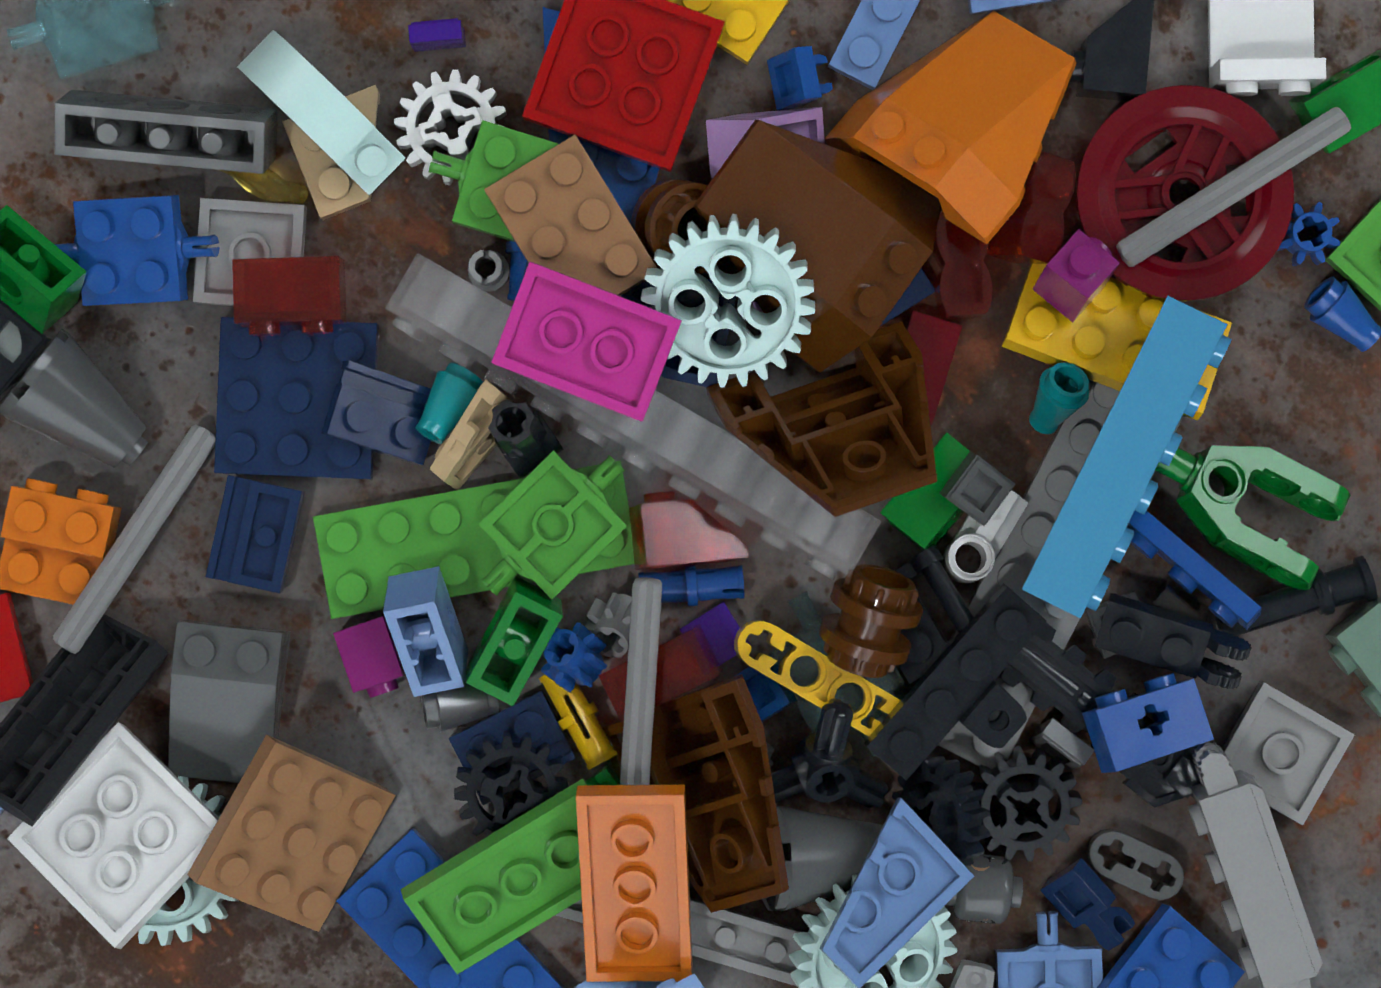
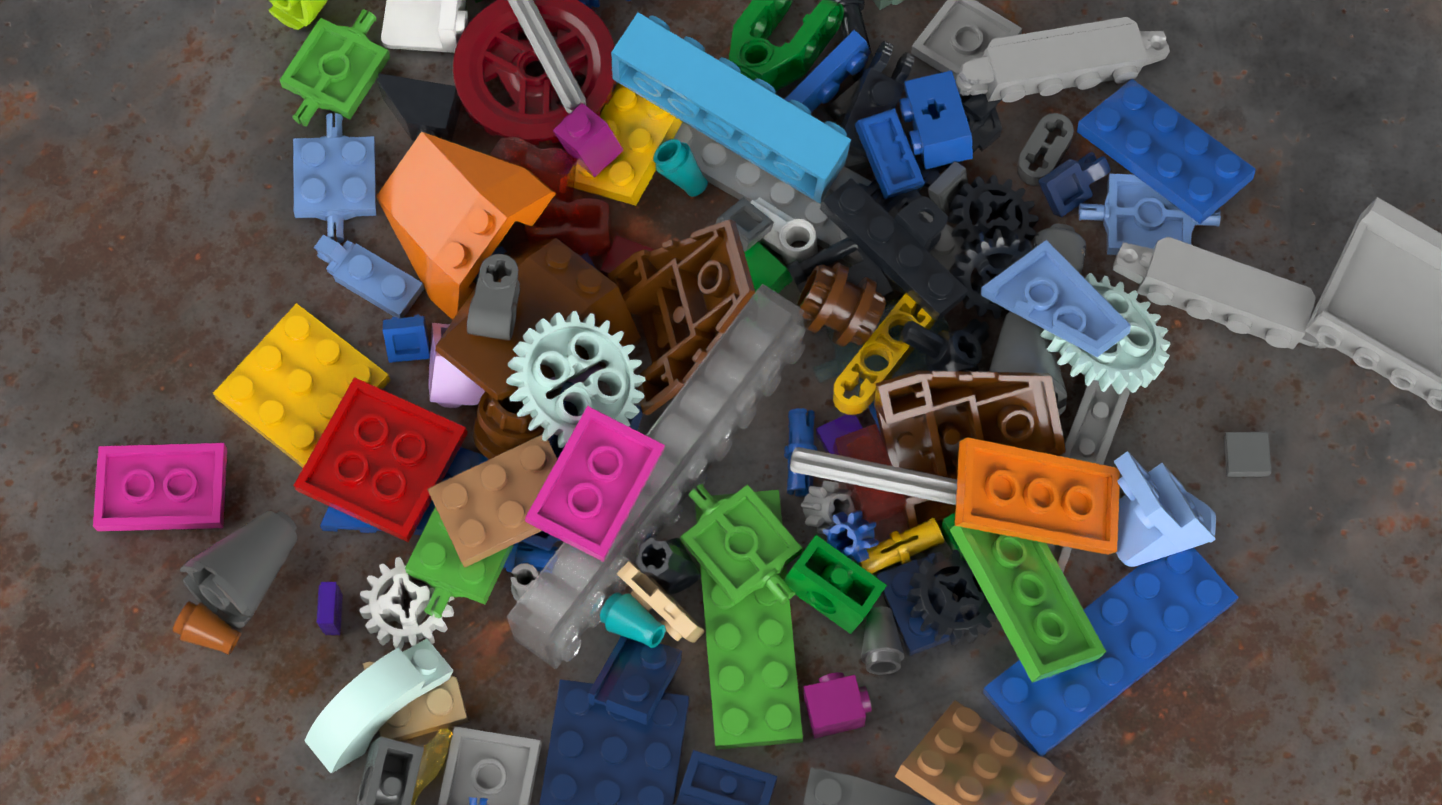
camera: 80 degrees left, 20 degrees down
clear red brick [232,256,347,336] -> none
medium blue brick [383,566,468,697] -> none
clear red slope [629,491,749,570] -> none
none -> dark grey piece [467,254,520,340]
none -> blue plate [855,109,925,199]

